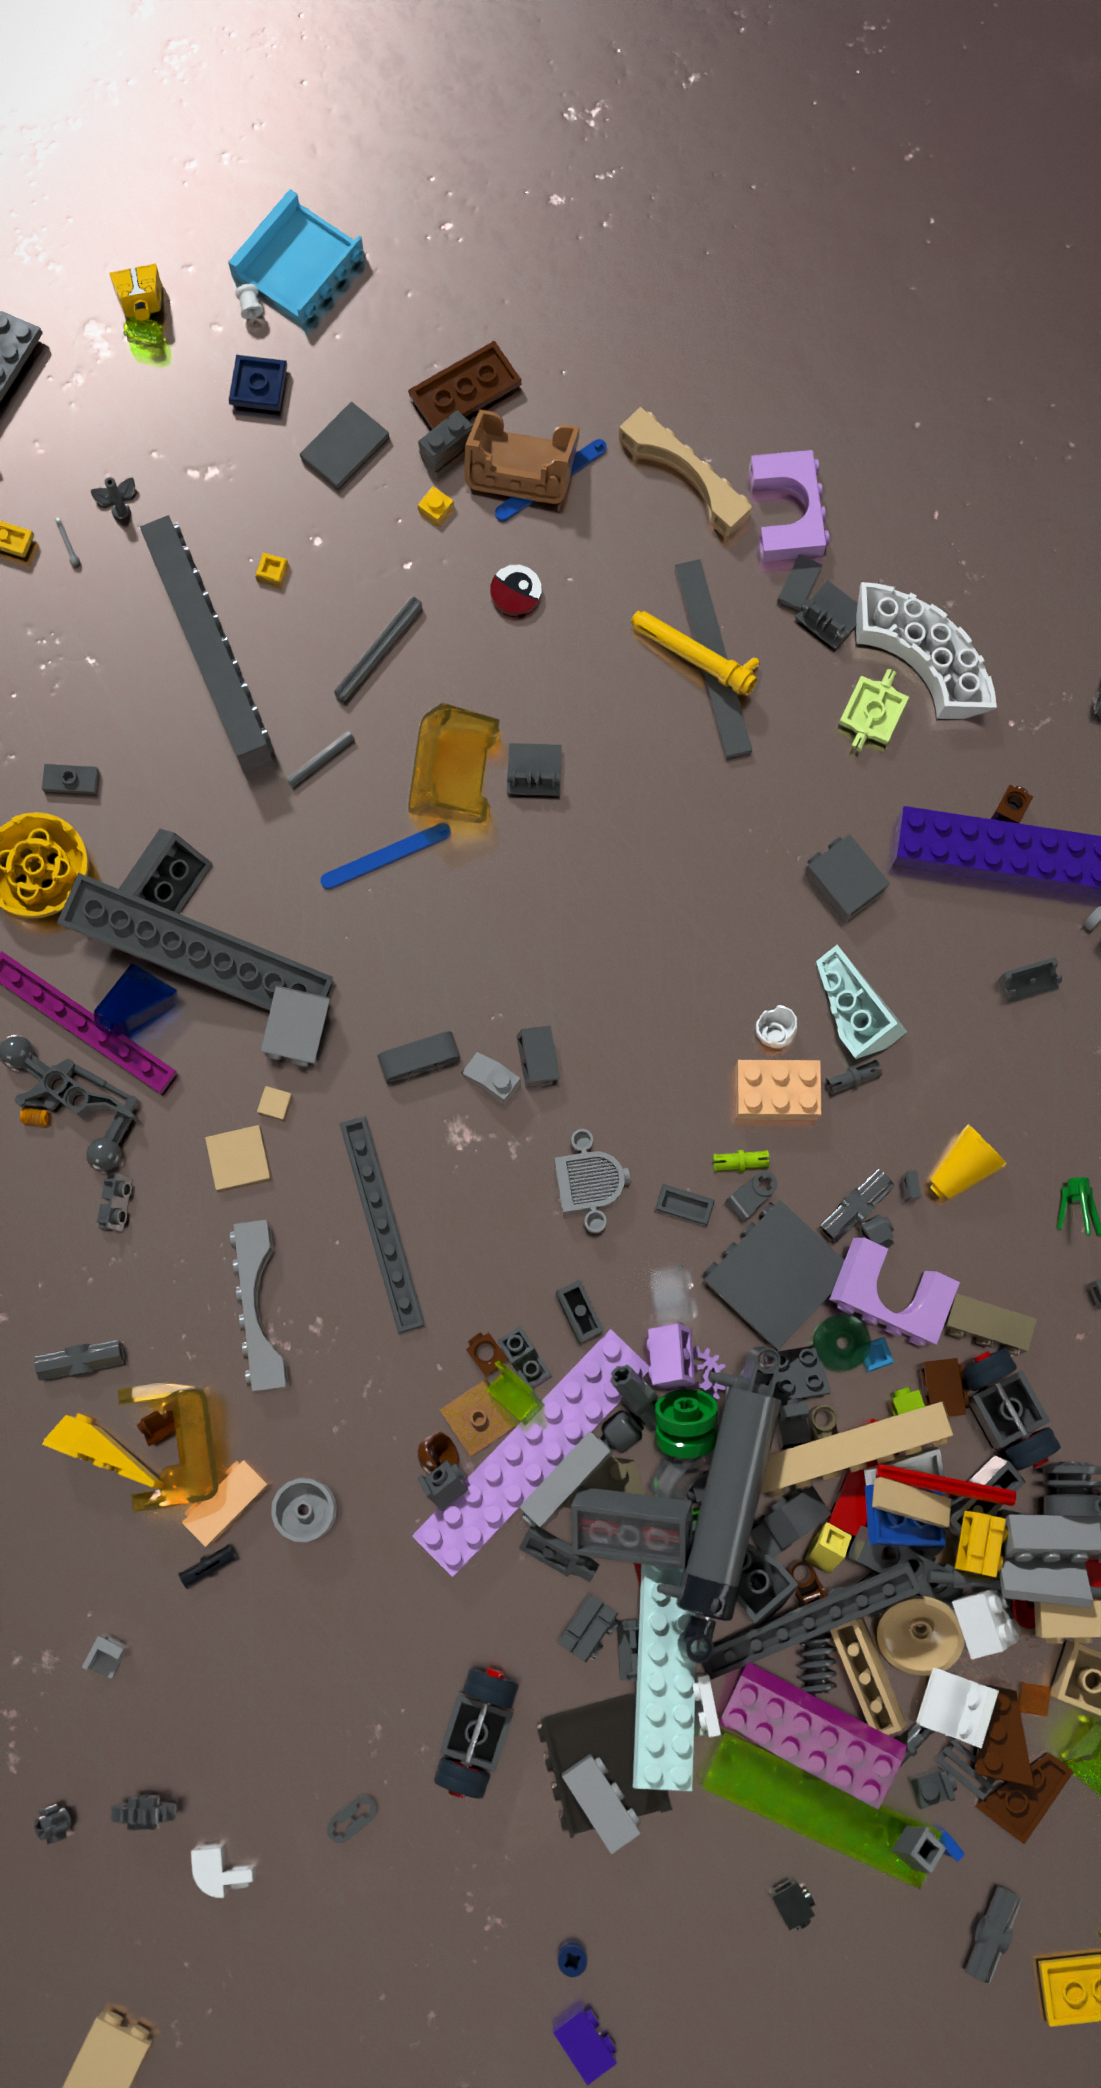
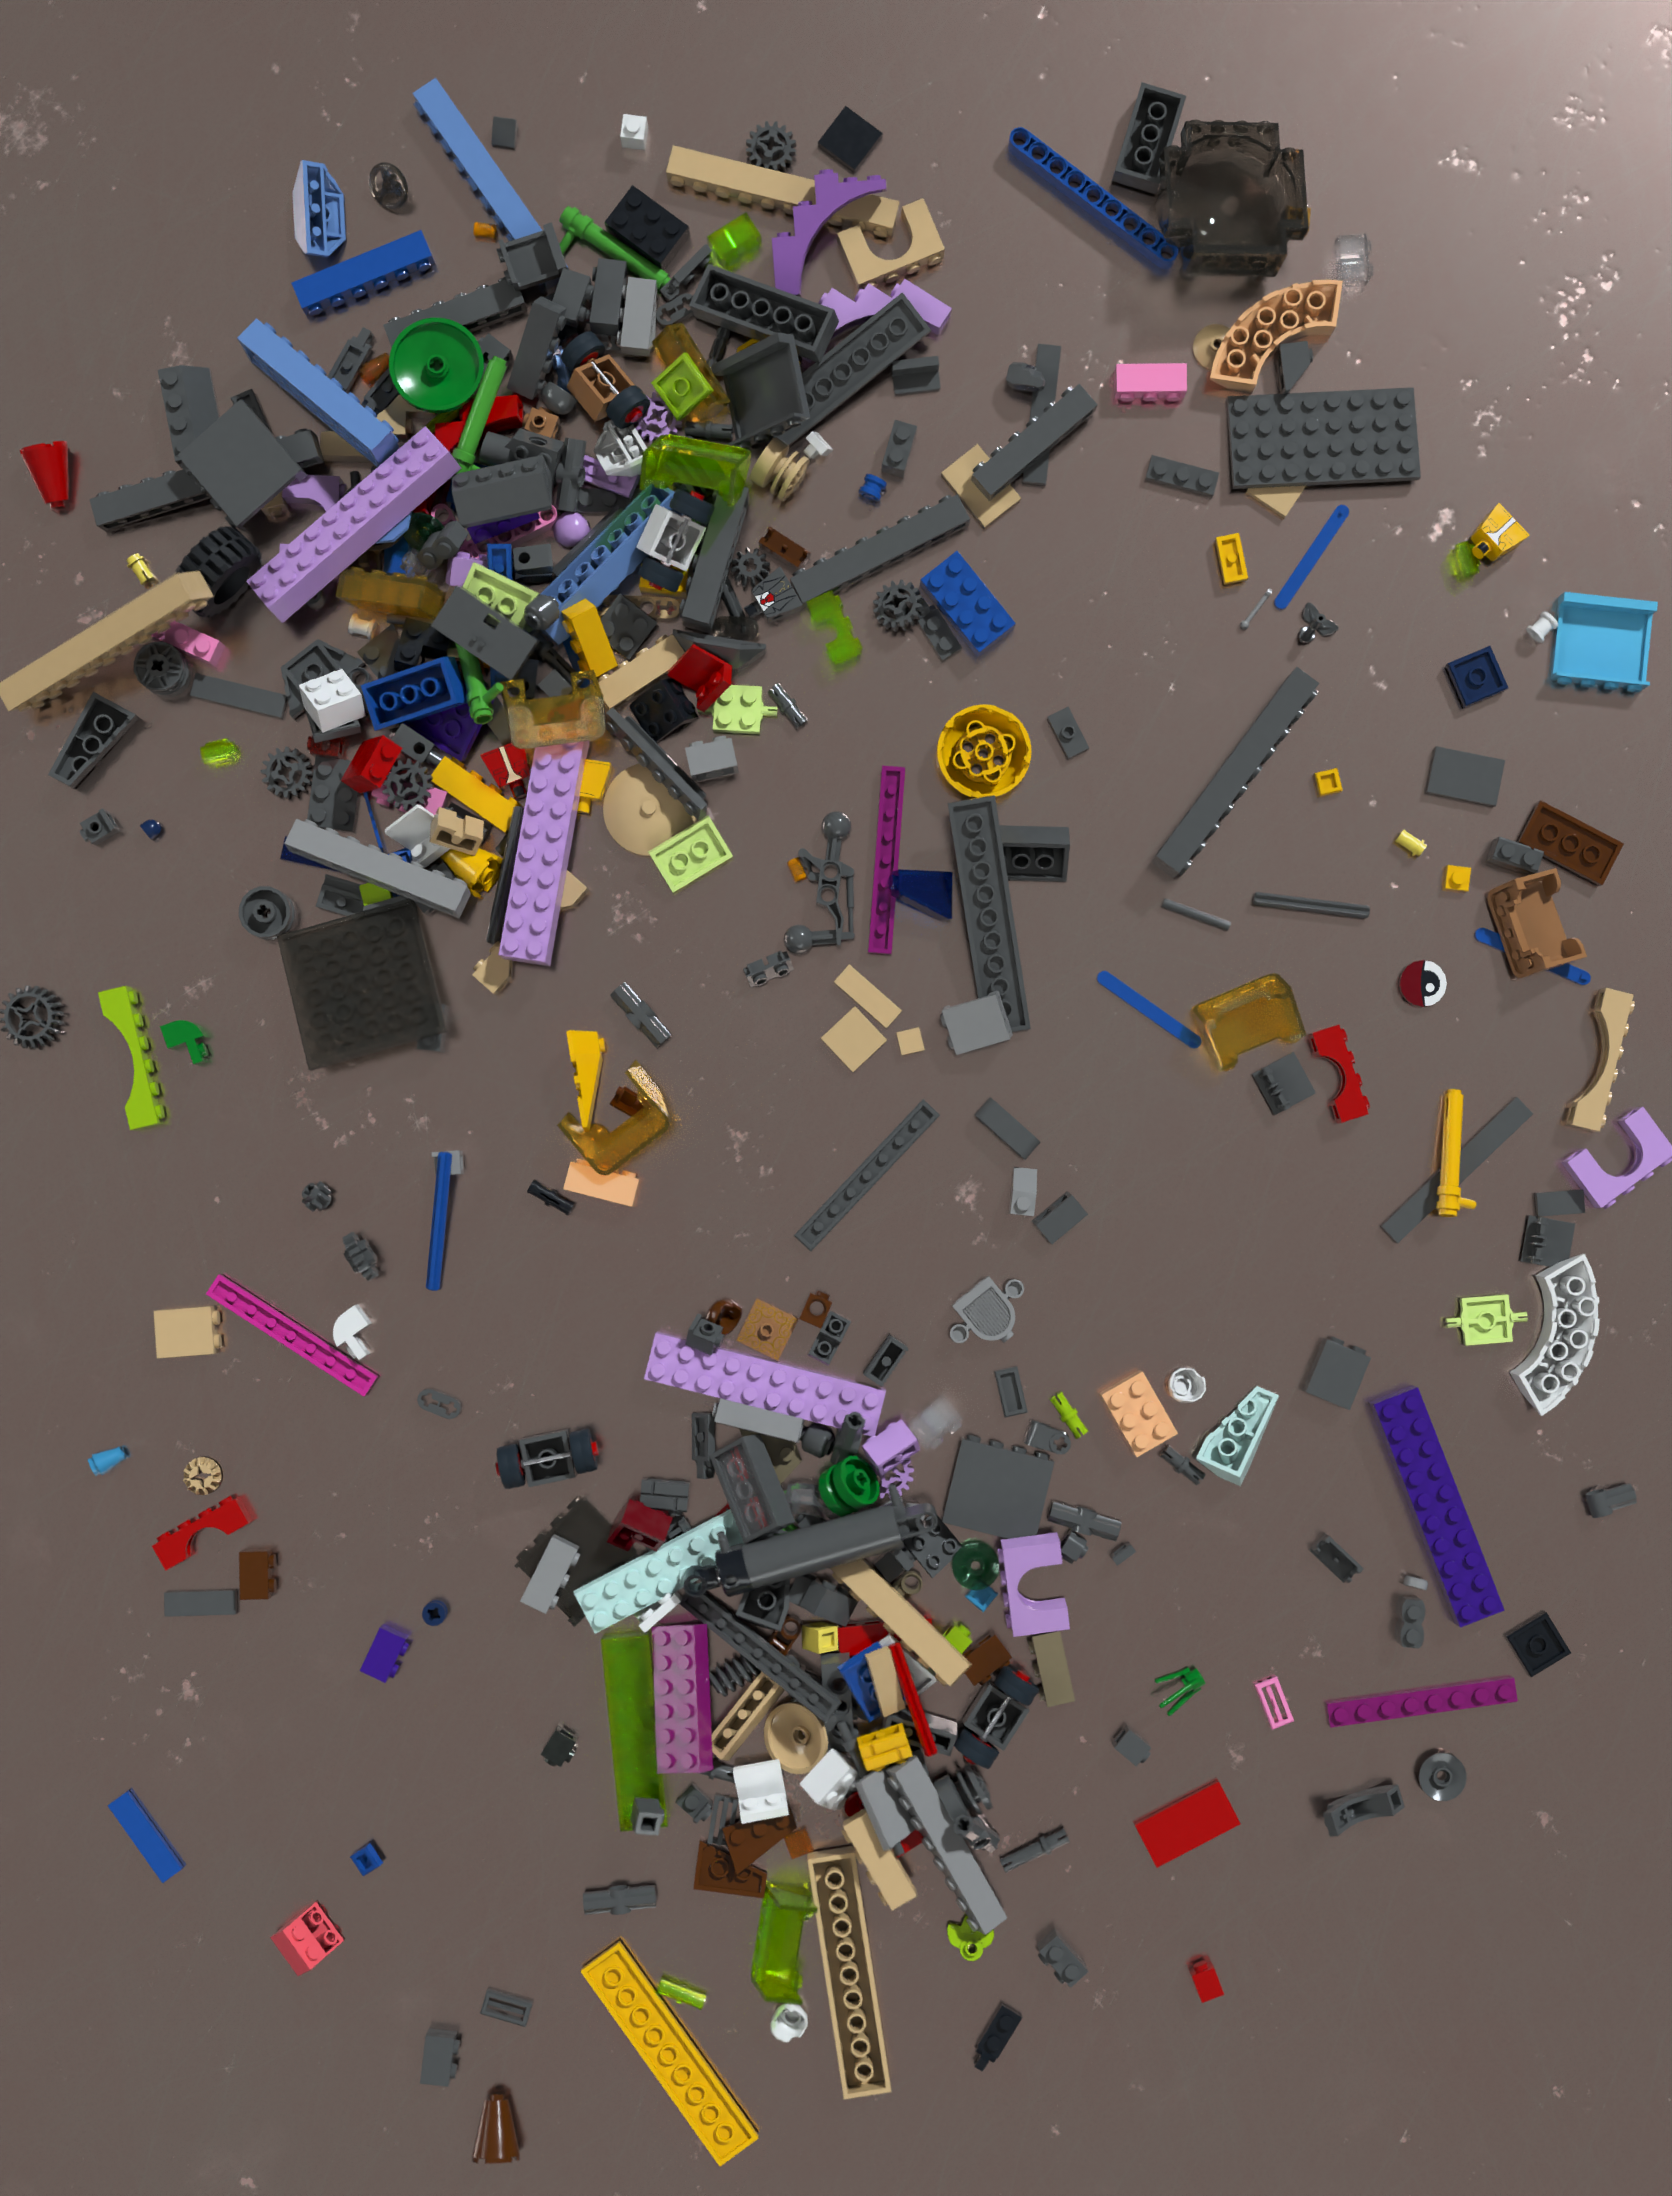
camera: 55 degrees right, 10 degrees up
light grey arch [230,1220,289,1393] -> none
light grey wheel [271,1478,338,1542] -> none
clear neon green panel [486,1360,545,1426] -> none
yellow cone [930,1124,1007,1199] -> none
blue tile [934,1828,965,1862] -> none
reddish brown brick [991,785,1034,823] -> none
none -> dark pink plate [206,1274,378,1397]
none -> blue axle [426,1152,452,1291]
none -> dark red brick [606,1499,673,1551]
none -> tan tile [834,964,902,1029]
none -> blue piece [1274,505,1349,609]
none -> red arch [1308,1025,1370,1124]
none -> light yellow pin [1395,829,1427,857]

